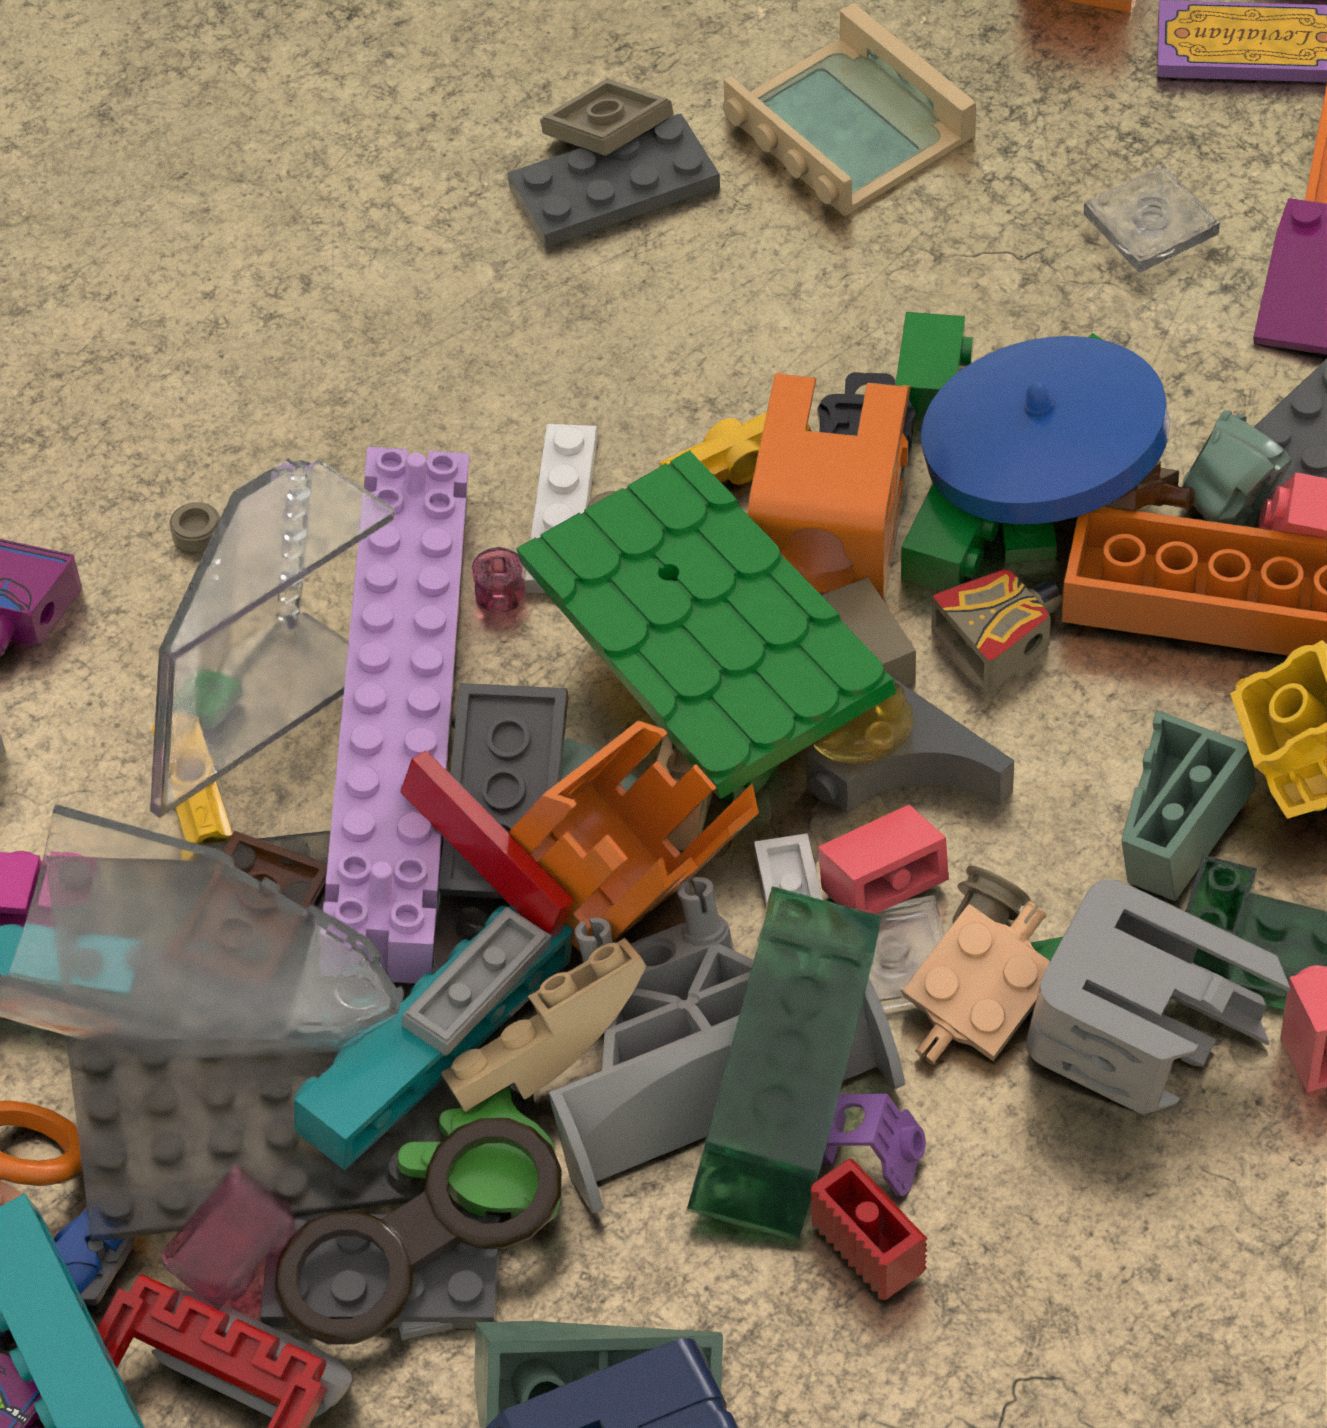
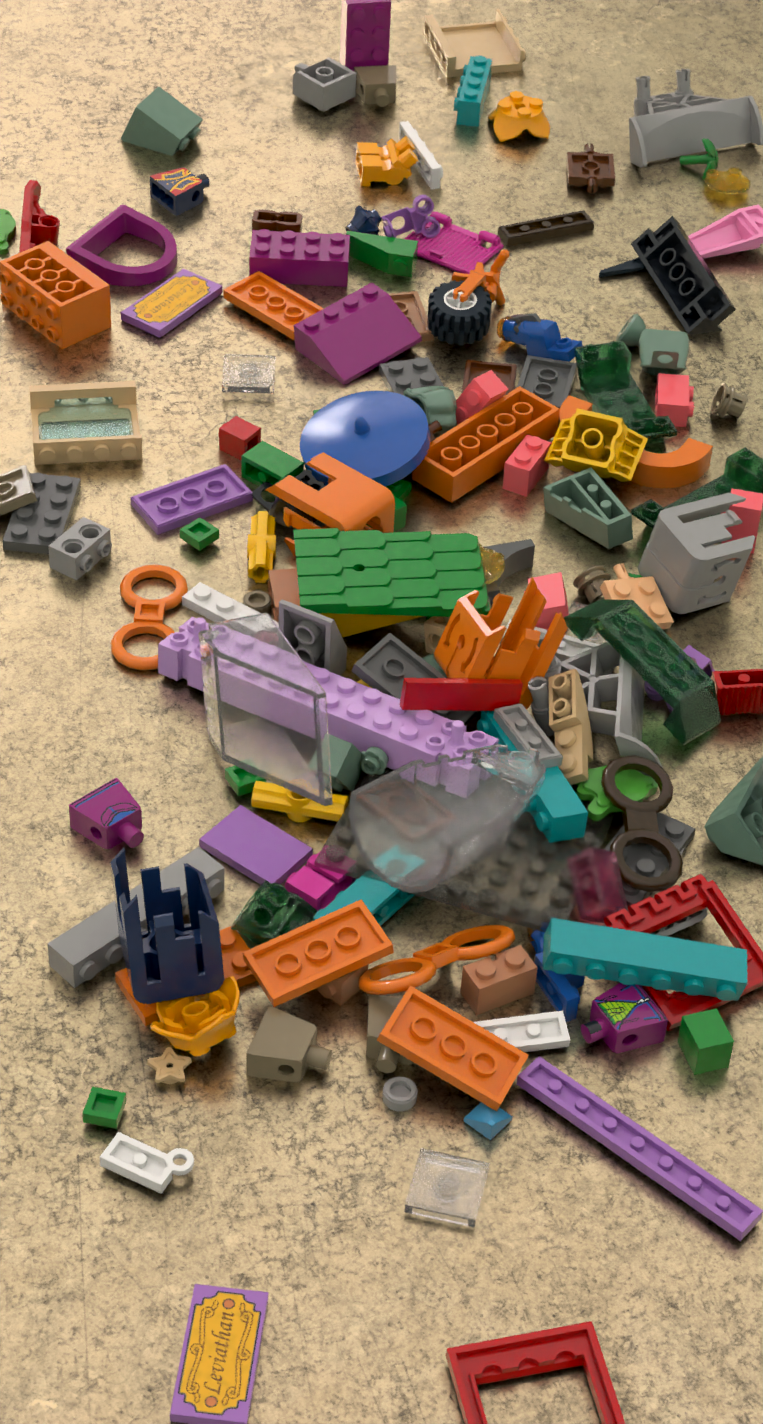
camera: 65 degrees left, 10 degrees down
dark tan tile [169,502,222,552] -> none
torso [931,569,1063,693] -> none
none -> light grey brick [48,517,112,580]
none -> orange bar [110,565,188,671]
none -> medium lavender tile [131,464,253,535]
none -> green plate [180,517,219,551]
none -> medium lavender tile [199,805,313,892]
none -> red brick [218,416,261,460]
none -> light grey slope [278,599,347,676]
none -> sand green brick [309,732,363,793]
none -> sand green plate [360,746,388,775]
none -> coral brick [502,434,552,497]

